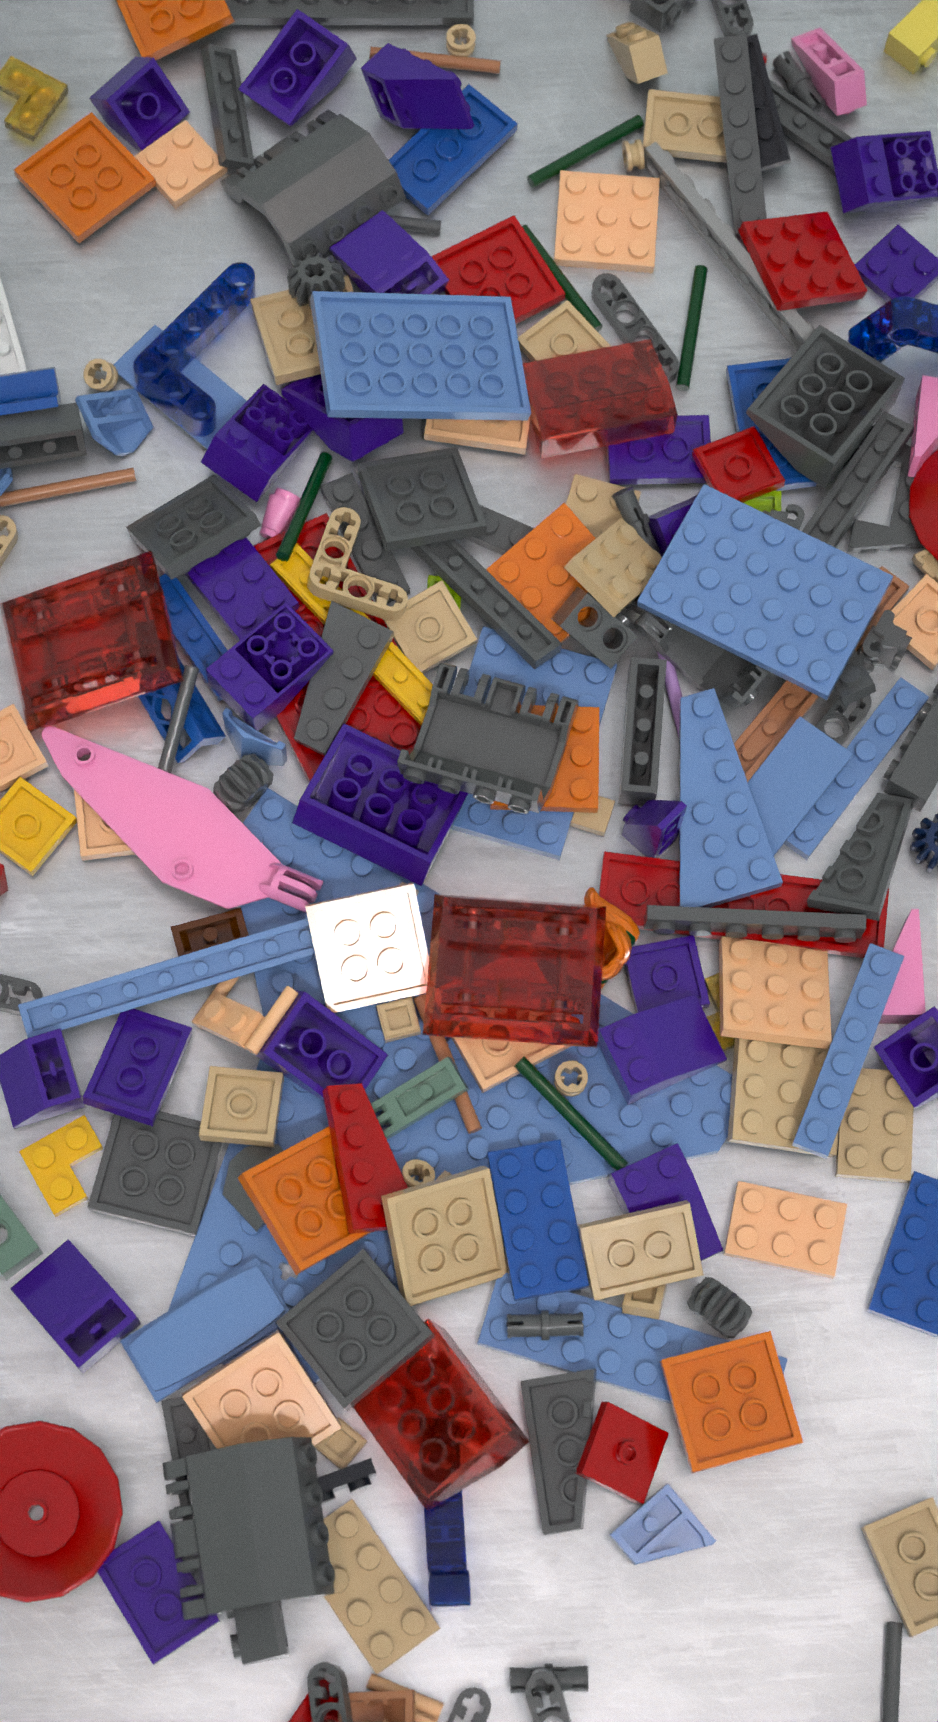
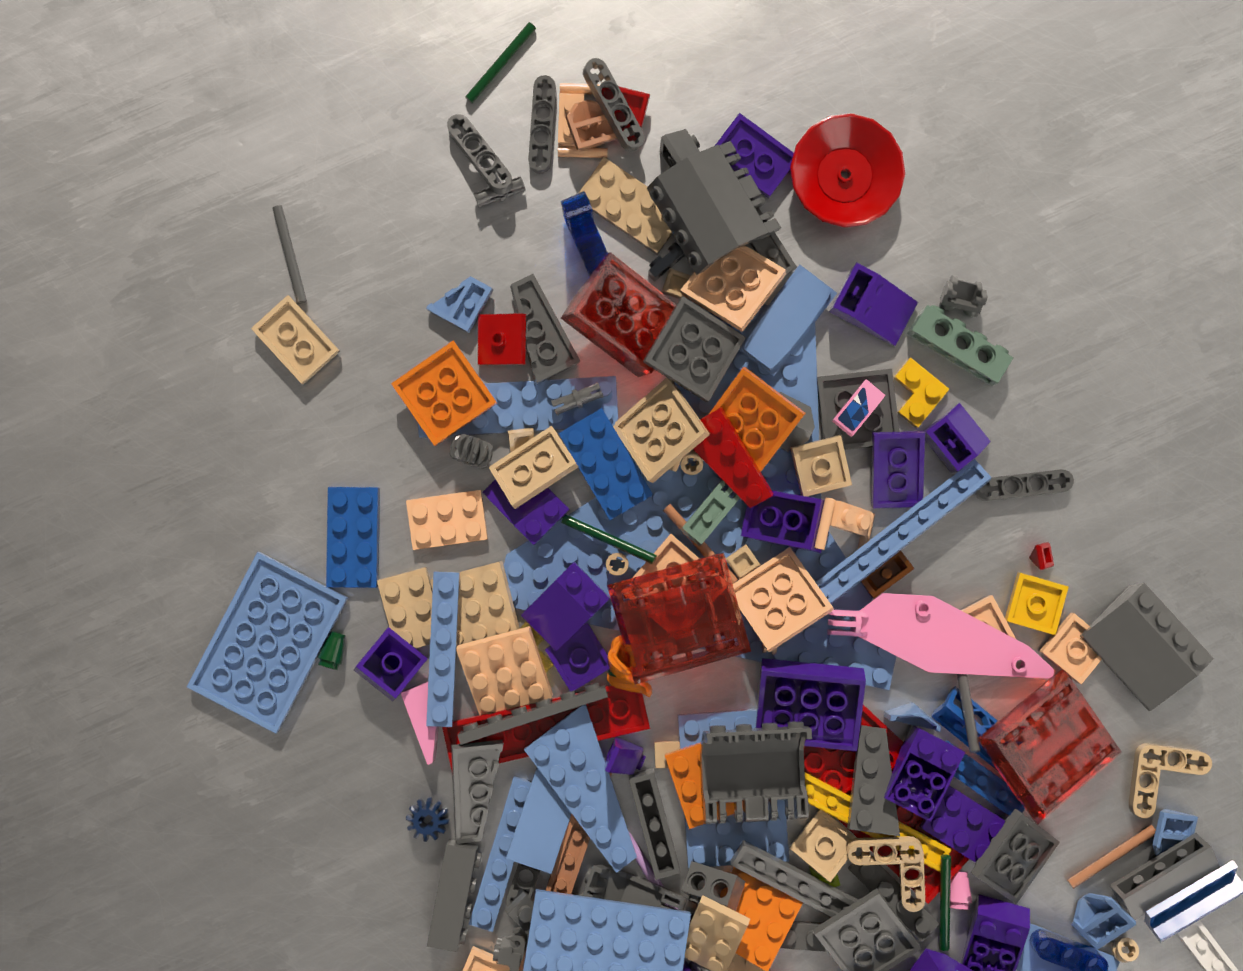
camera: 165 degrees right, 15 degrees up
dark grey gear [213,754,274,813] -> none
none -> slope [832,380,885,437]

